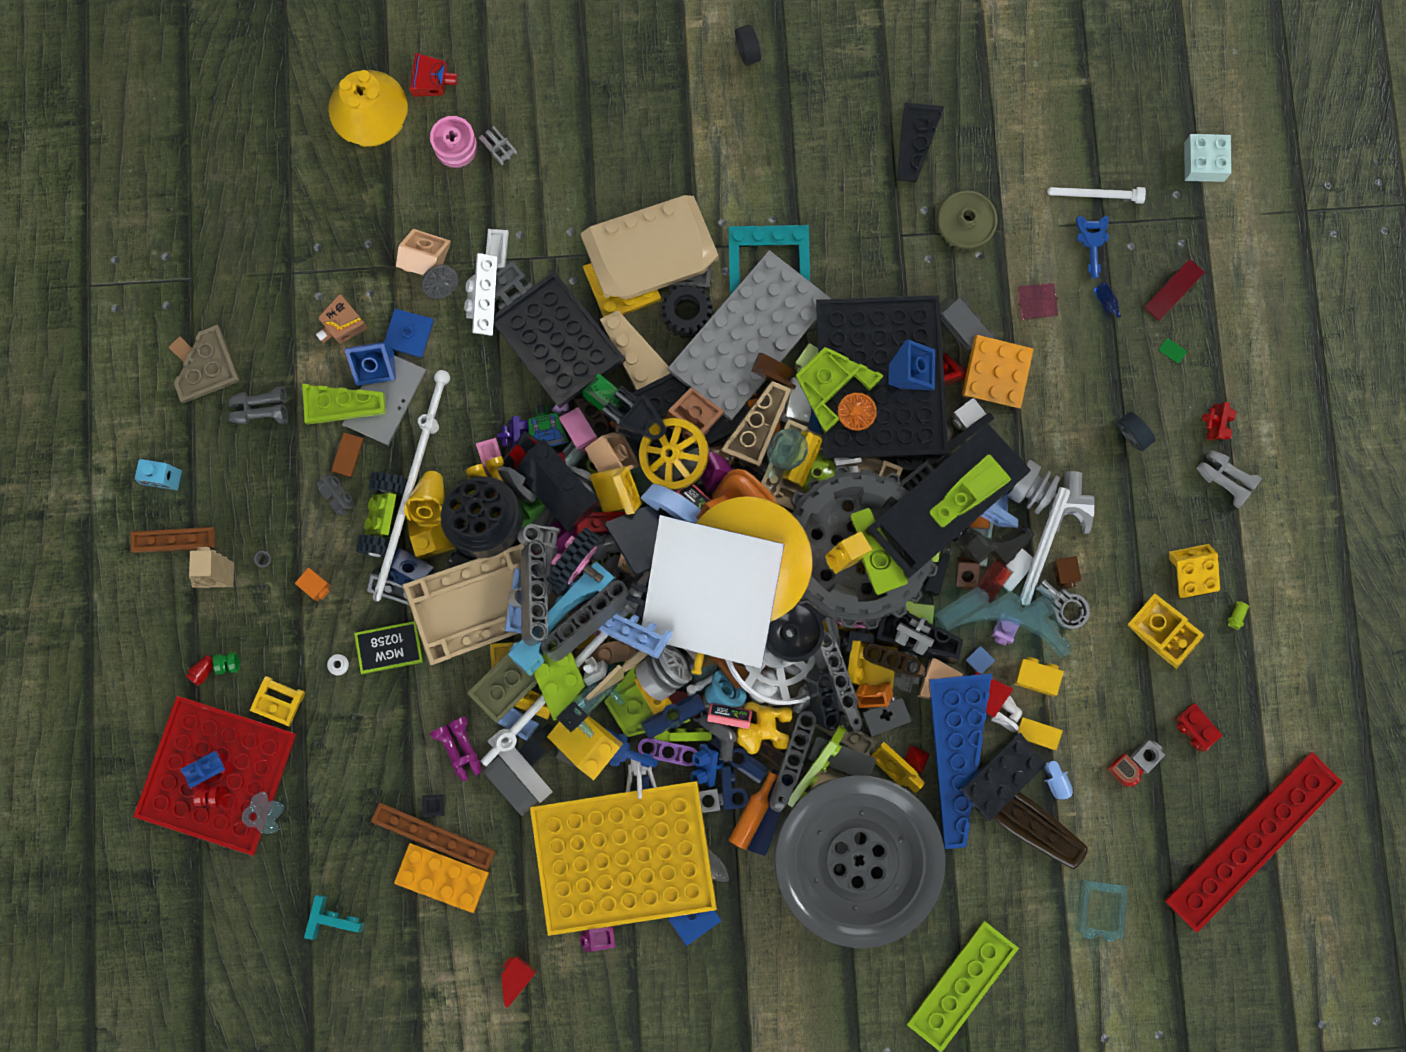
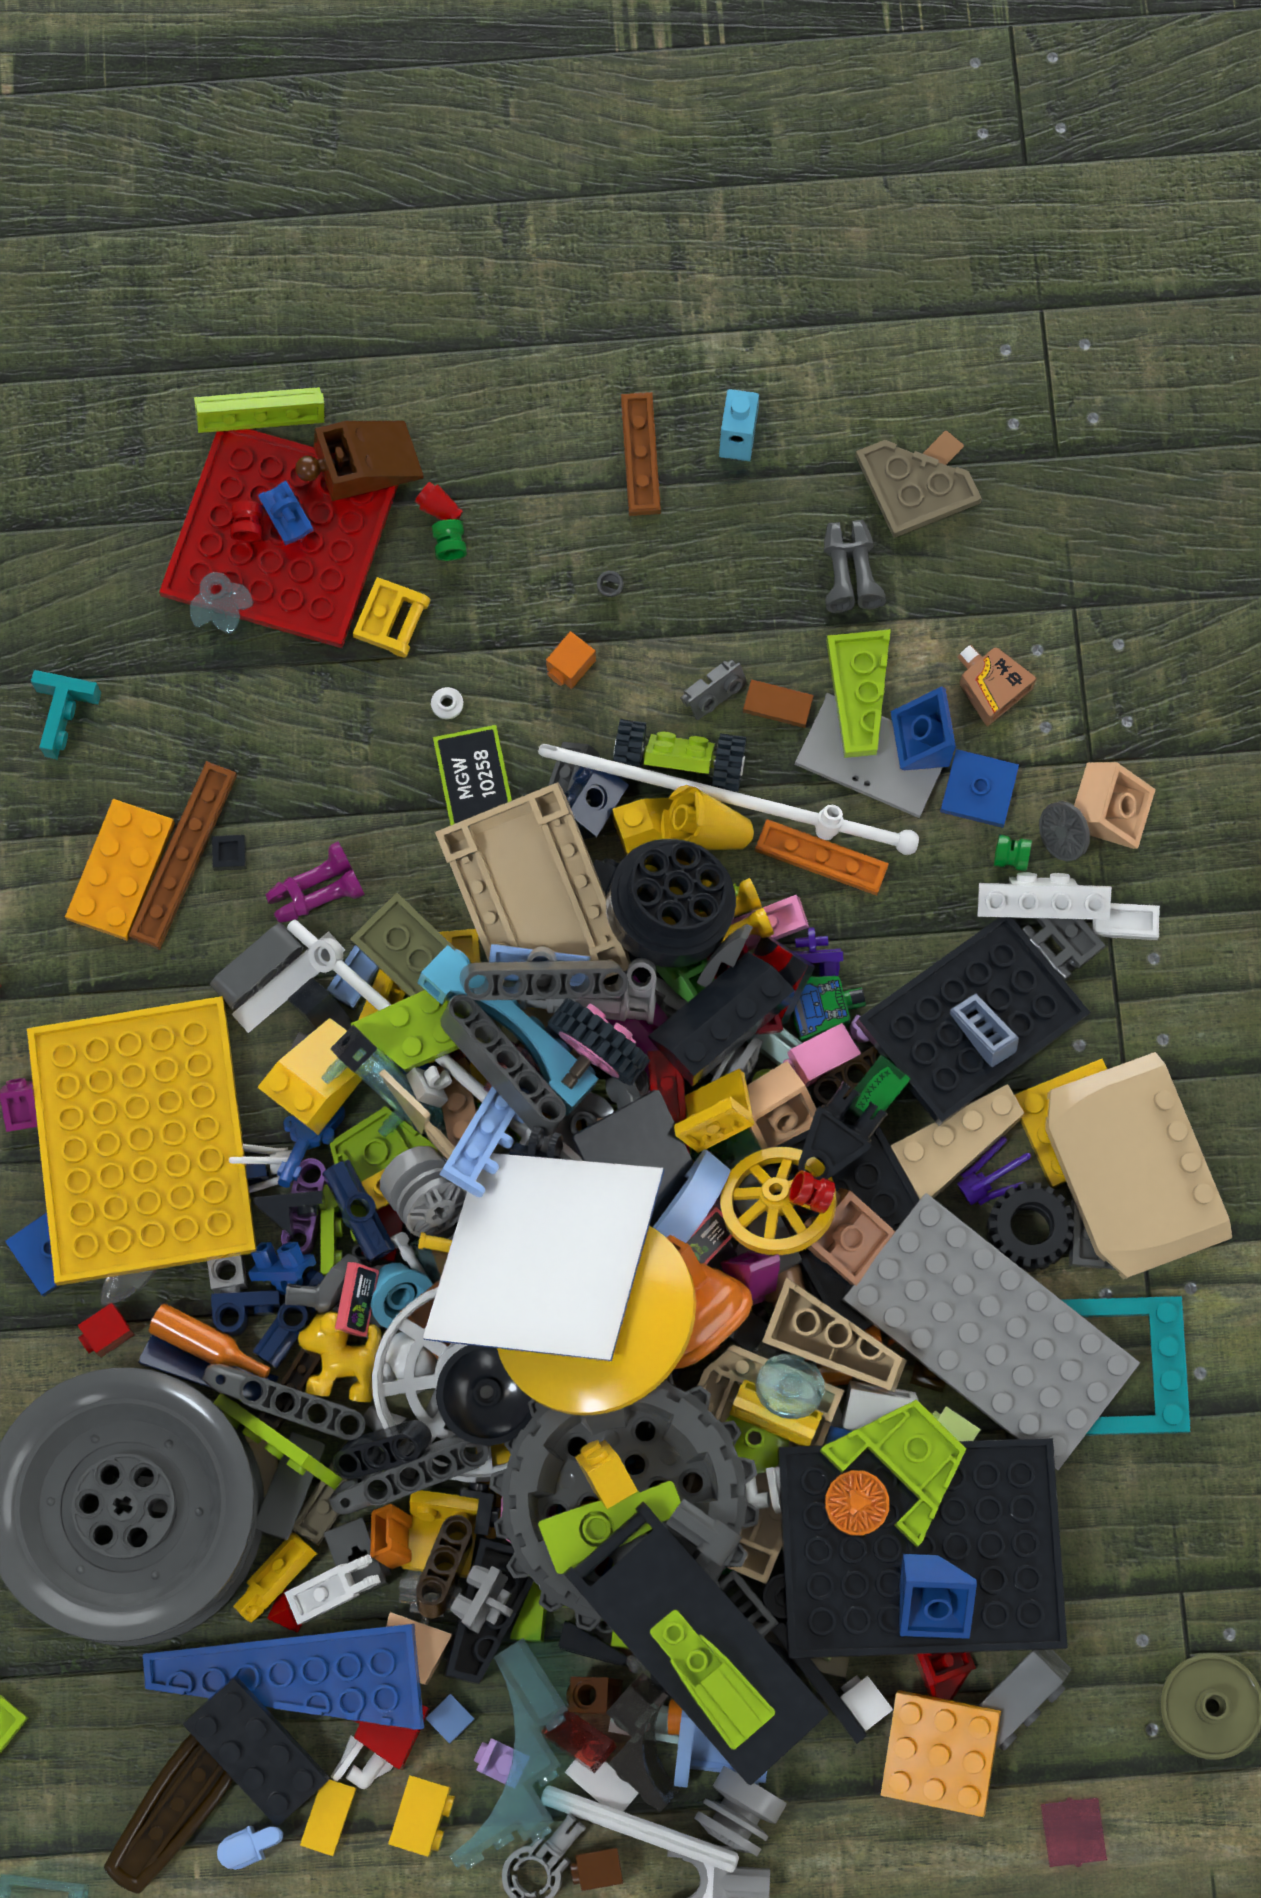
camera: 90 degrees right, 5 degrees down
tan wedge [189,547,234,588] -> none
reddish brown panel [751,353,796,390] -> none
none -> red brick [78,1303,135,1358]
none -> lime fence [194,387,324,433]
none -> black slope [254,1190,326,1239]
none -> white hinge [285,1555,381,1625]
none -> reddish brown slope [295,421,424,501]
none -> dark grey piece [666,1499,742,1567]
none -> orange tile [755,819,889,896]
none -> red wheel [789,1170,835,1214]
none -> sand blue slope [950,994,1019,1067]
none -> dark purple plant [957,1136,1031,1206]
none -> green wheel [993,834,1032,872]

